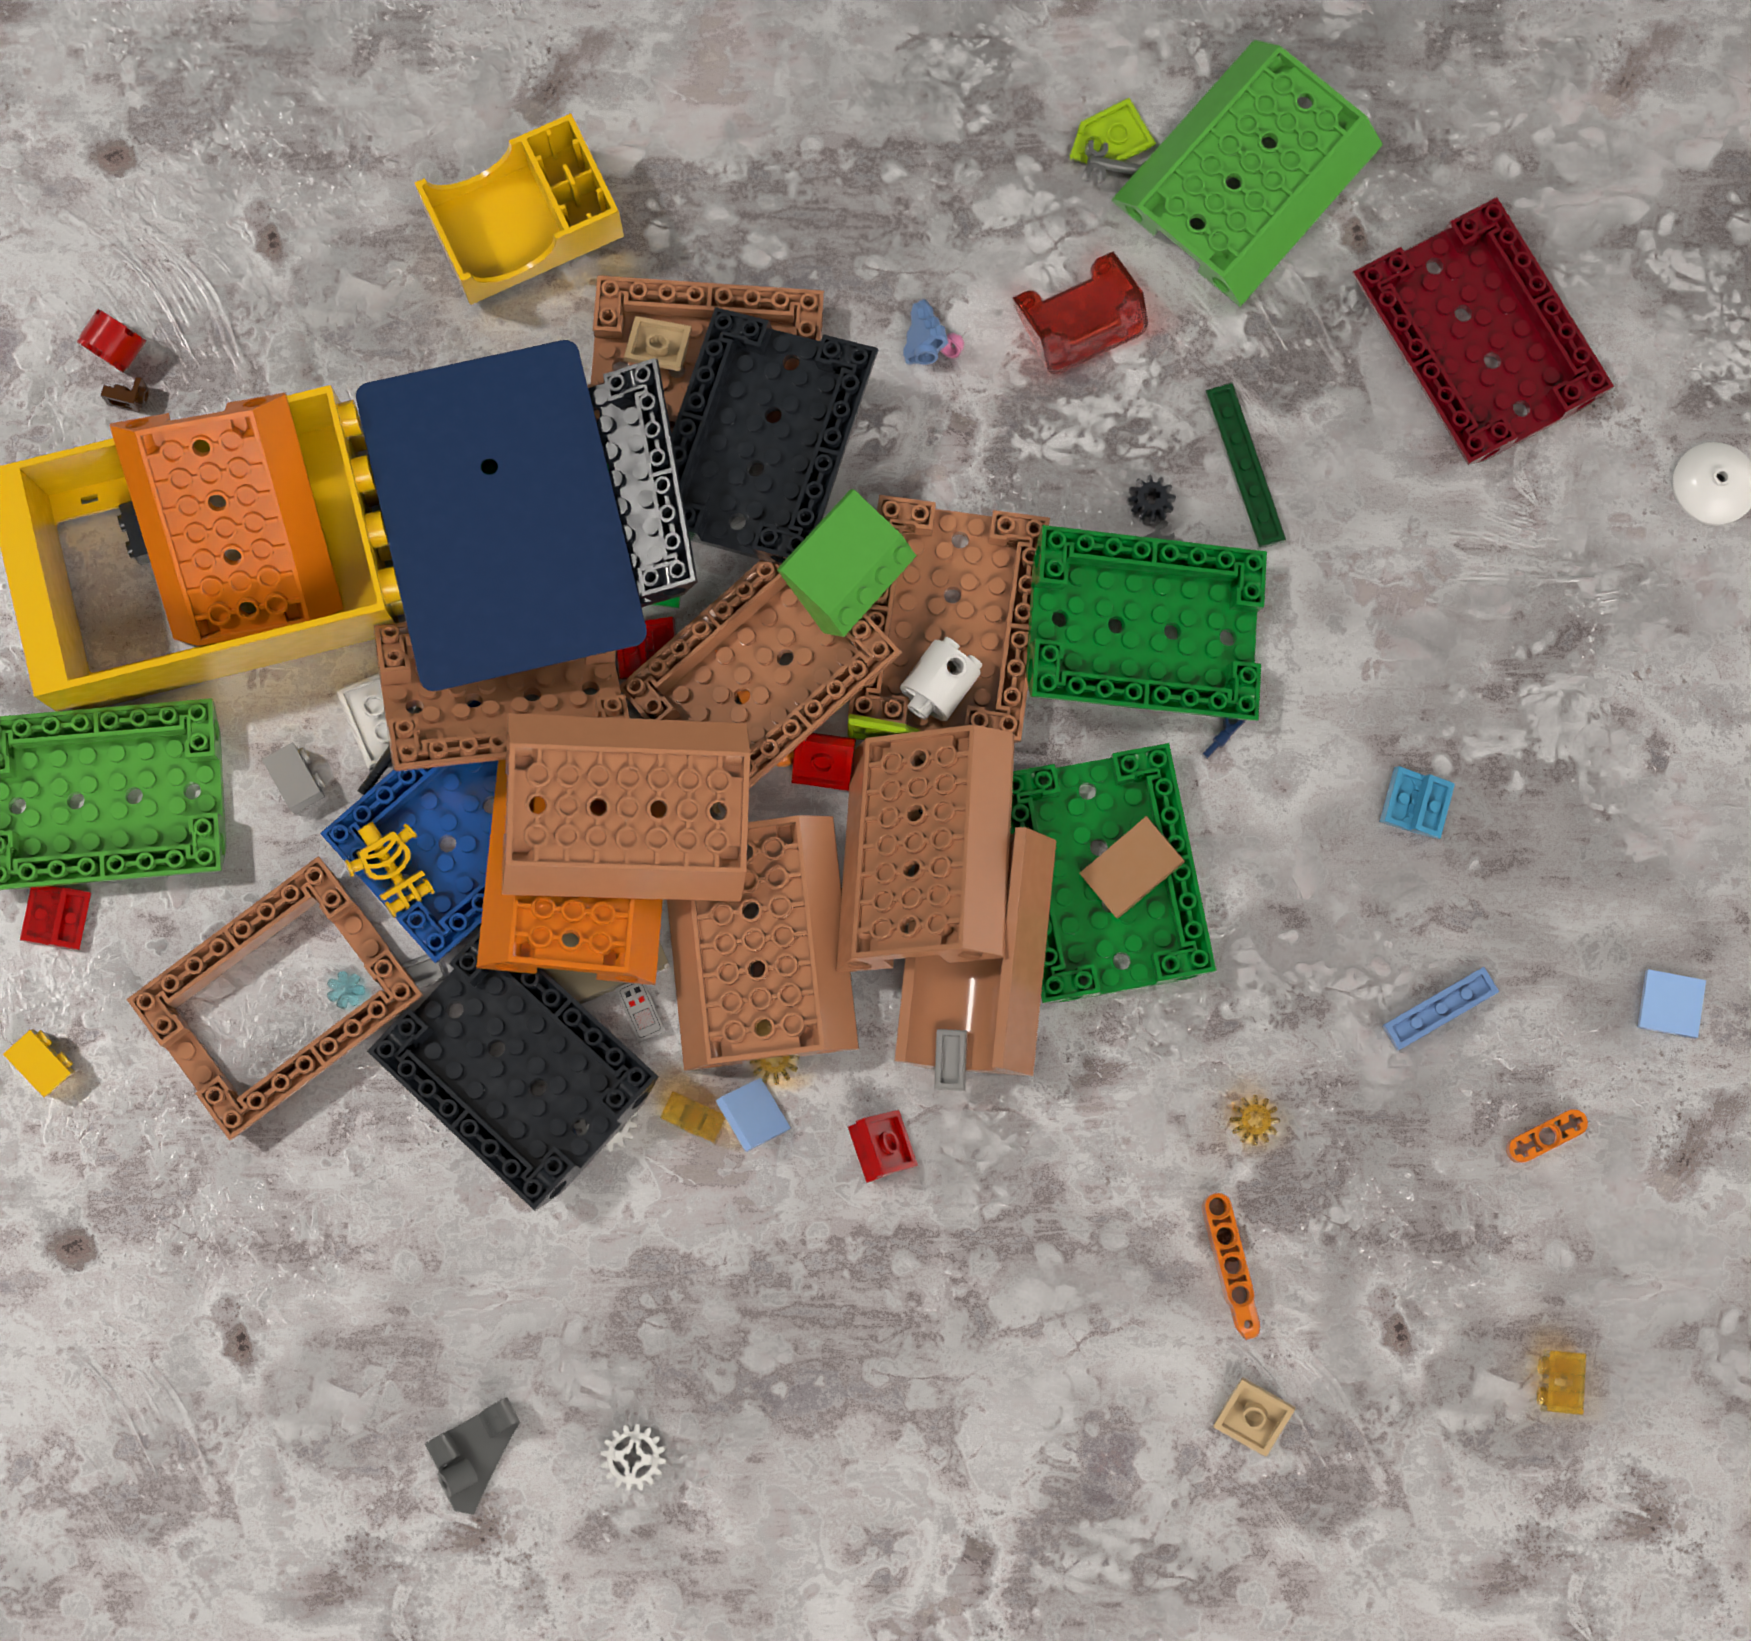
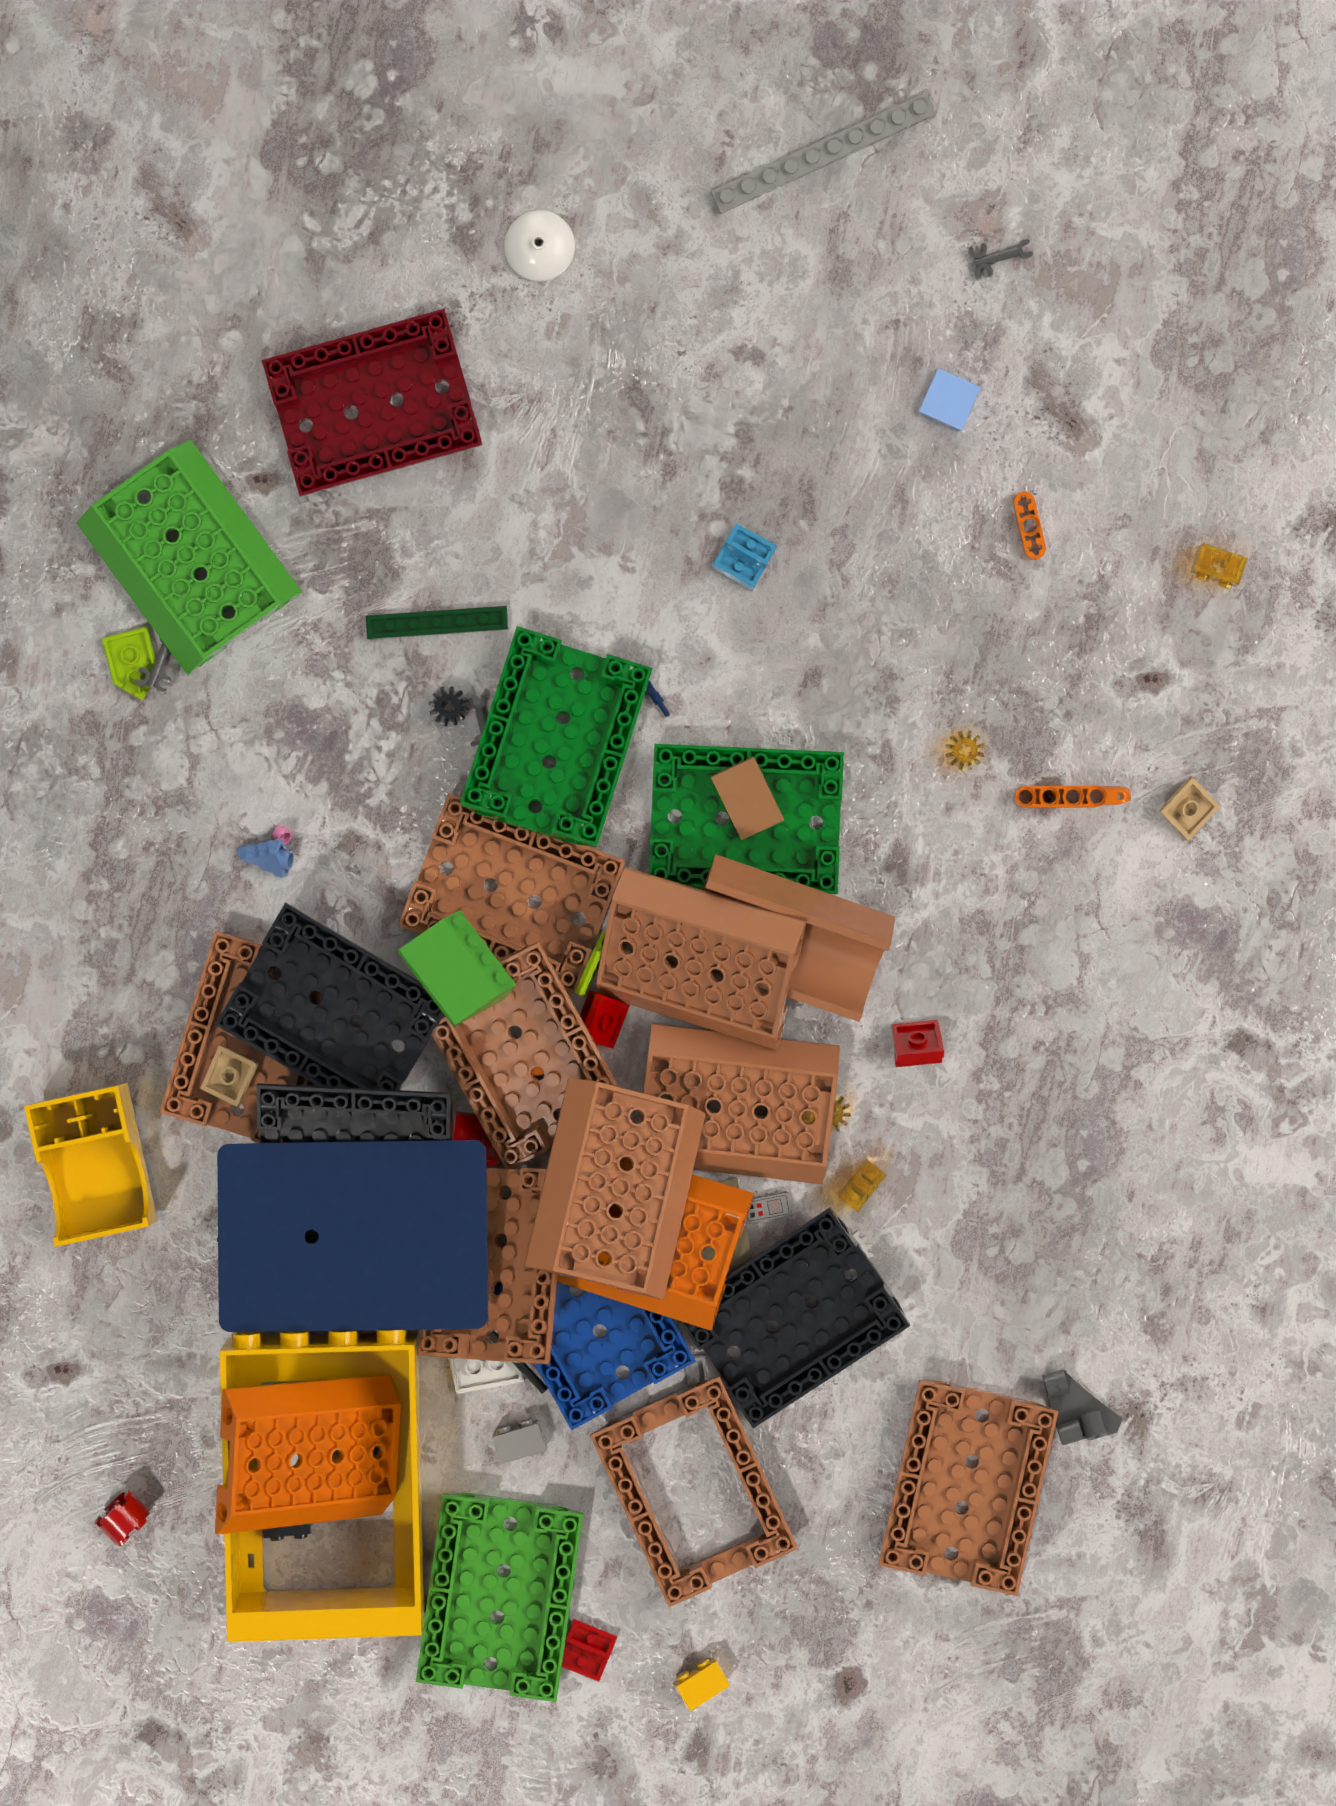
camera: 75 degrees left, 10 degrees up
reddish brown bracket [100,377,149,413] -> none
clear light blue plant [327,971,365,1009] -> none
yellow piece [344,821,435,918] -> none
white gear [600,1424,667,1491] -> none
light blue tile [716,1078,791,1152] -> none
white cylinder [900,637,982,721] -> none
light grey tile [934,1029,968,1091] -> none
clear red windscreen [1012,251,1148,374] -> none
medium blue plate [1382,967,1499,1051] -> none
none -> nougat slope [878,1379,1059,1596]

